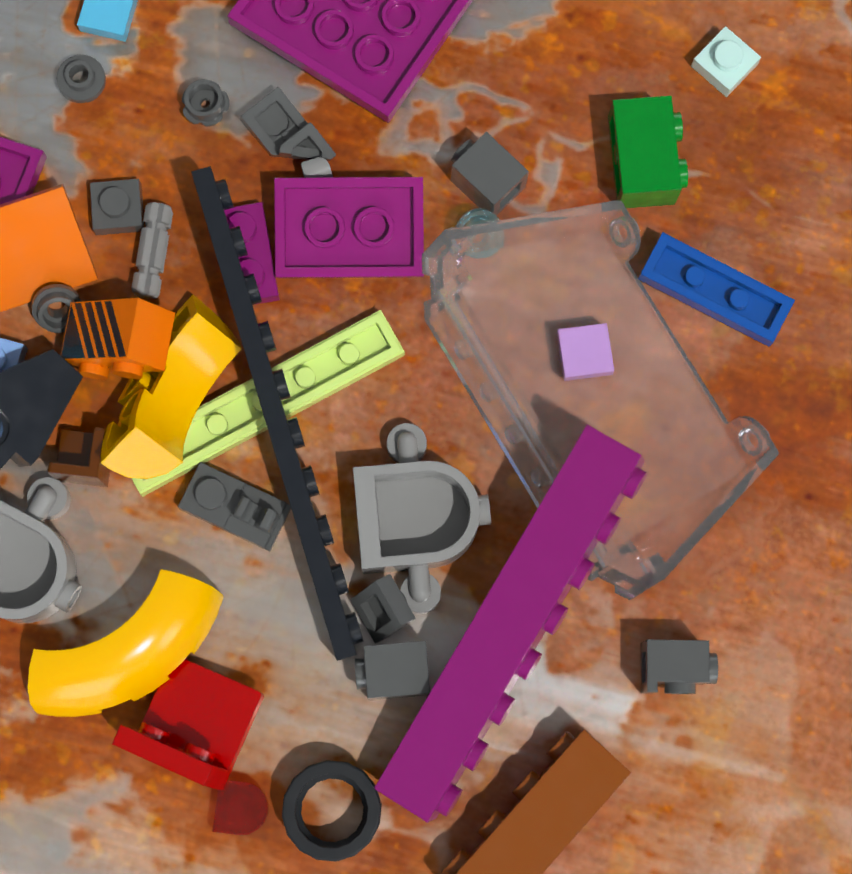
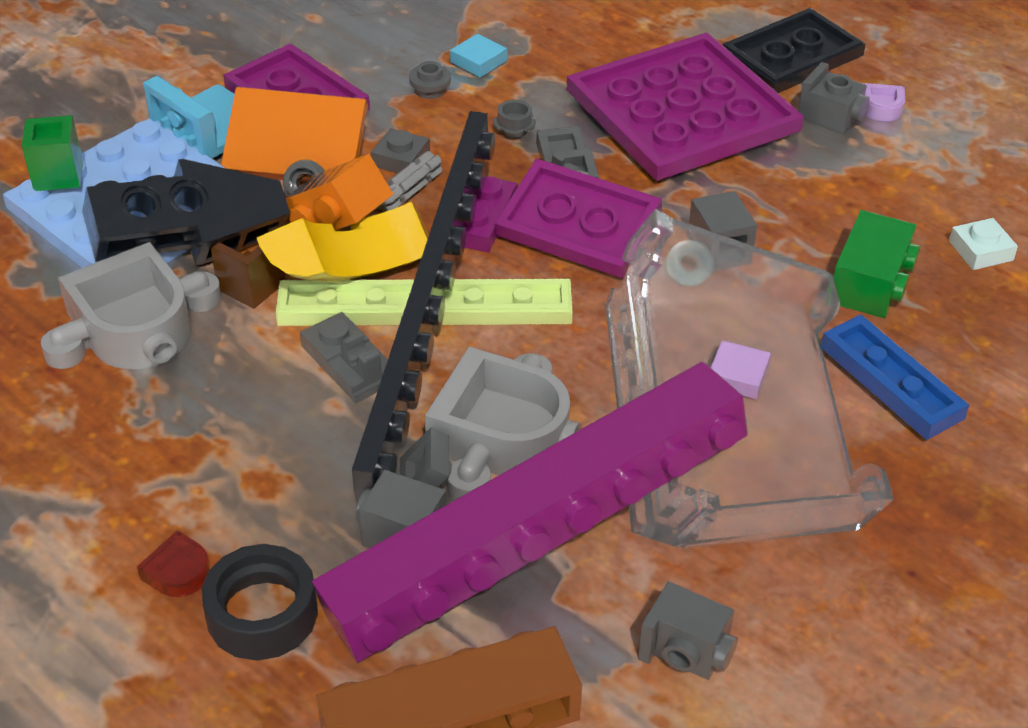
camera: 30 degrees right, 35 degrees down
yellow brick [28,569,224,717] -> none
red bracket [112,659,264,791] -> none

